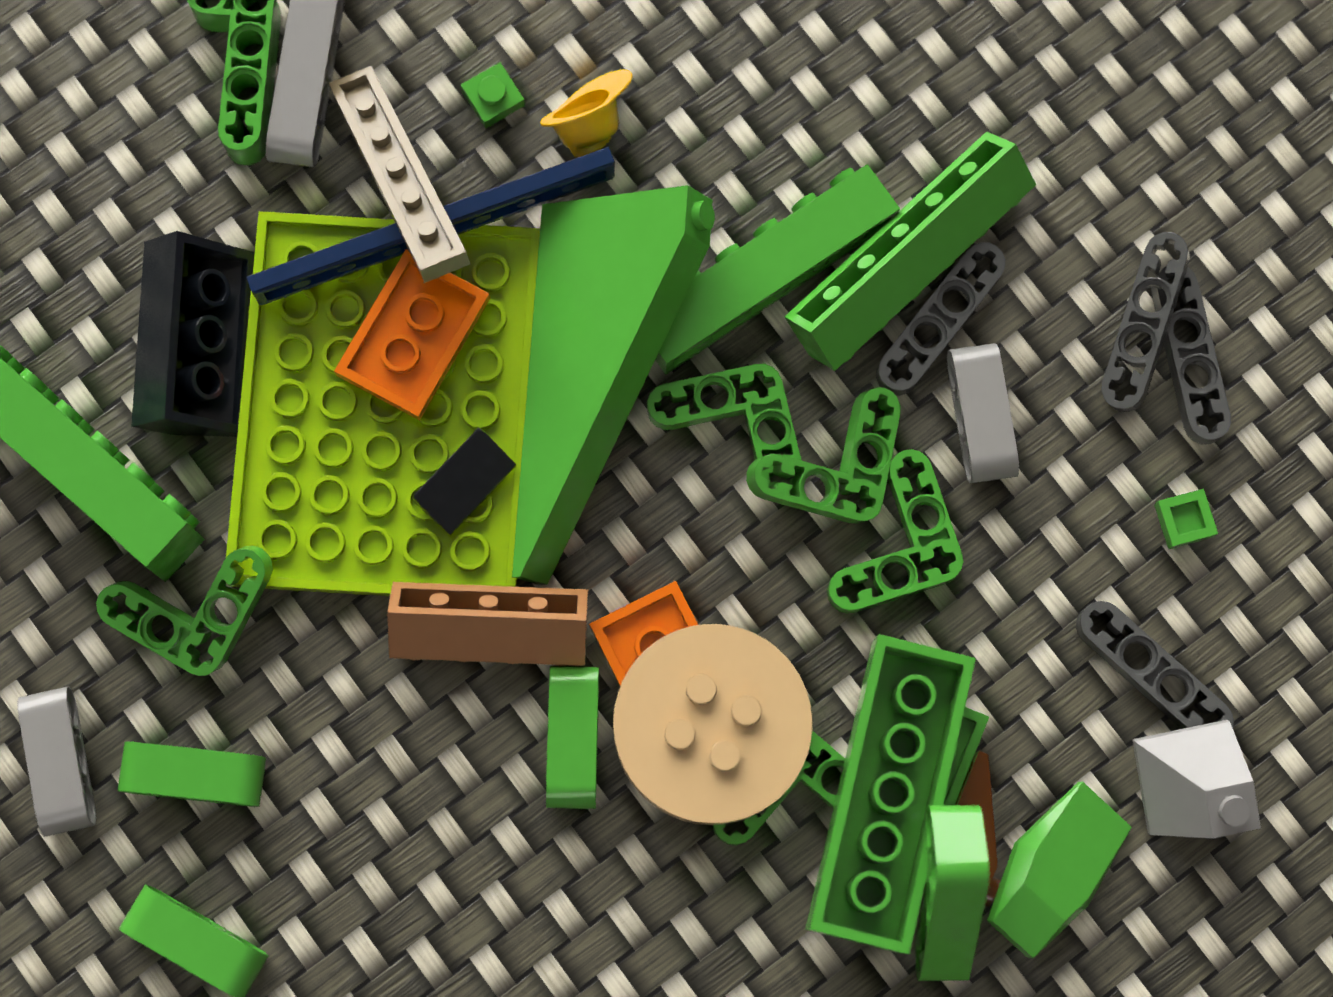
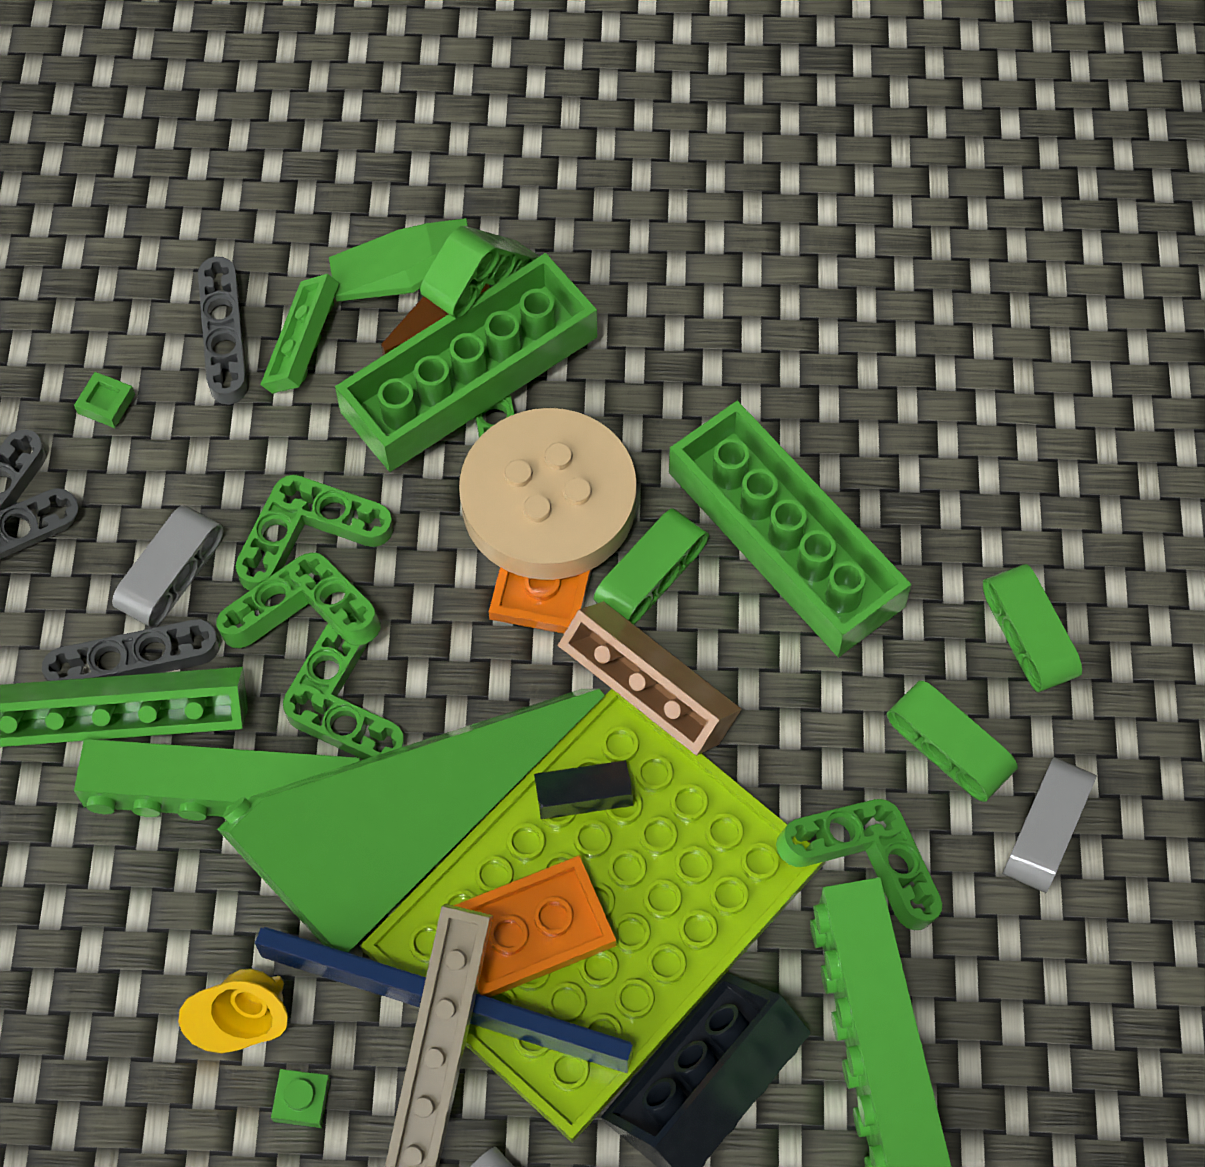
camera: 135 degrees left, 15 degrees down
light grey slope [1132,720,1261,839] -> none
none -> bright green plate [260,274,339,394]
none -> bright green brick [669,400,911,658]

